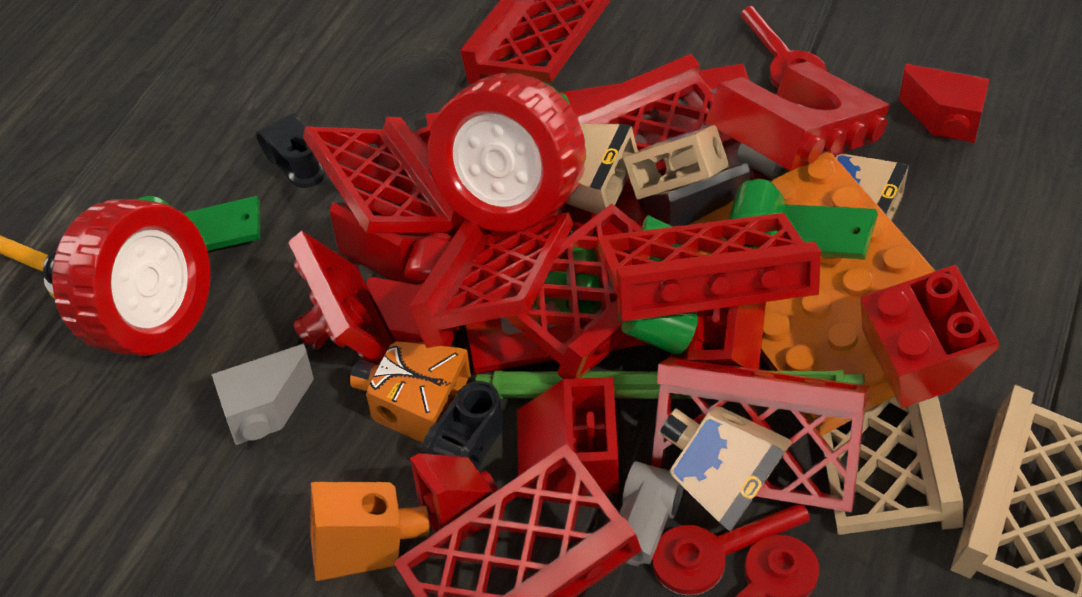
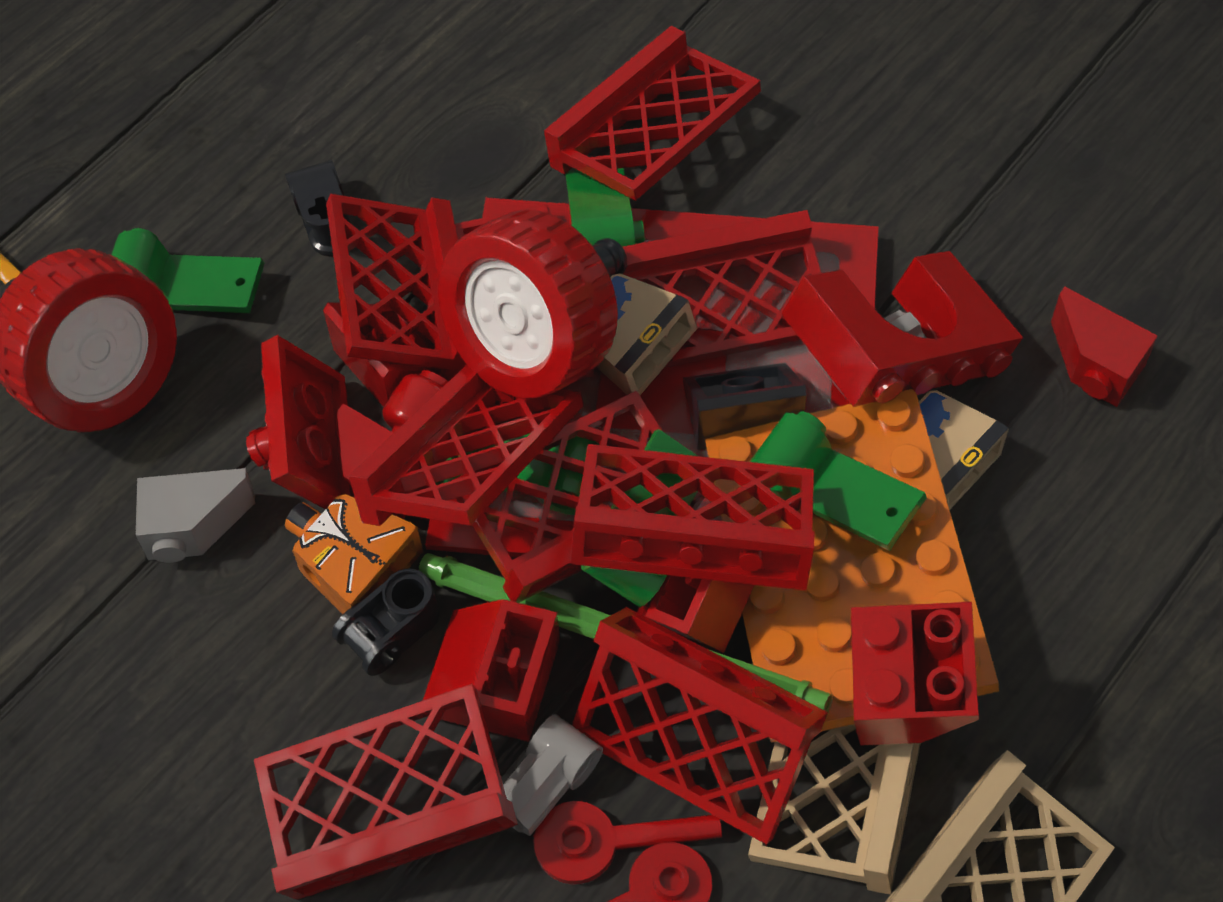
camera: 15 degrees right, 10 degrees up
orange torso [310,482,429,581] -> none
red slope [410,453,499,549] -> none
tan torso [623,125,728,200] -> none
torso [659,406,792,531] -> none
red piece [741,6,827,89] -> none

